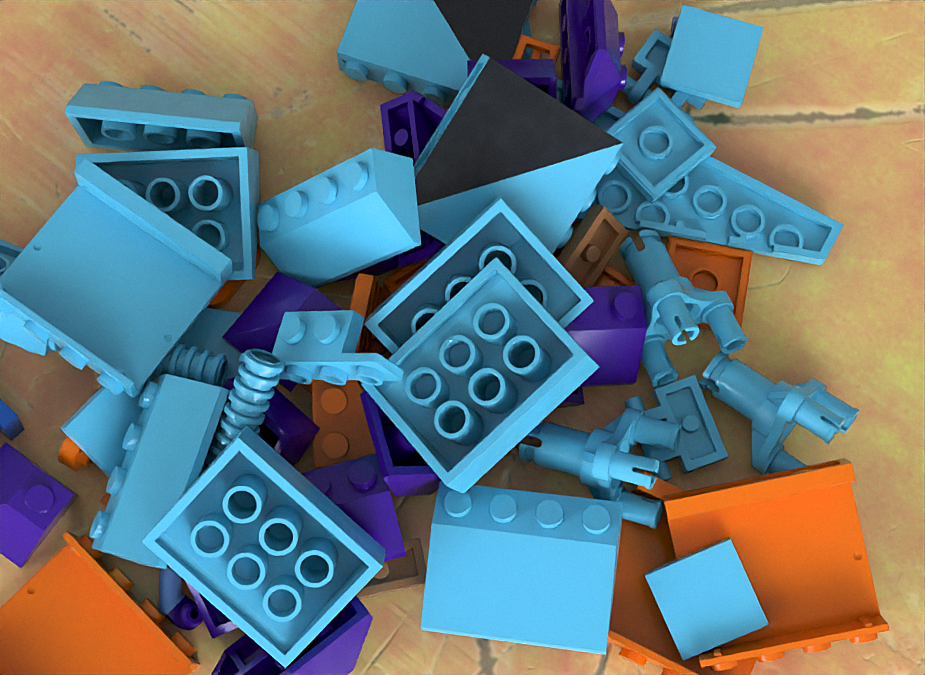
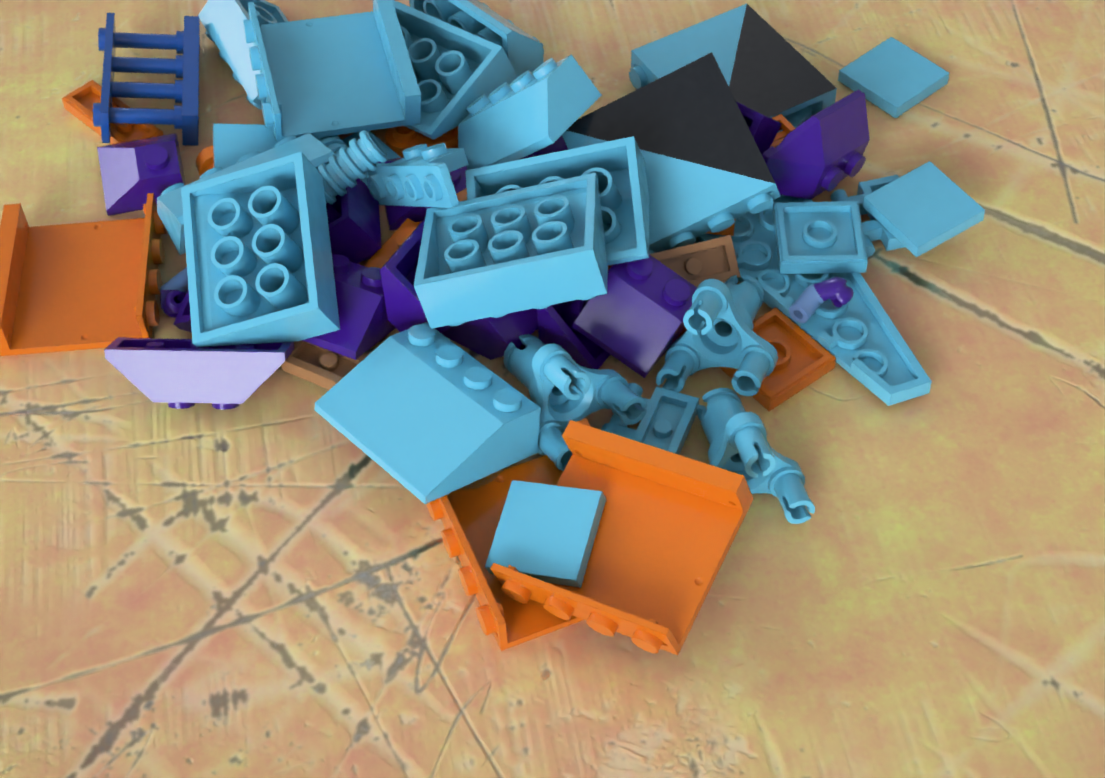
camera: 45 degrees right, 25 degrees down
none -> arm [789,276,854,323]

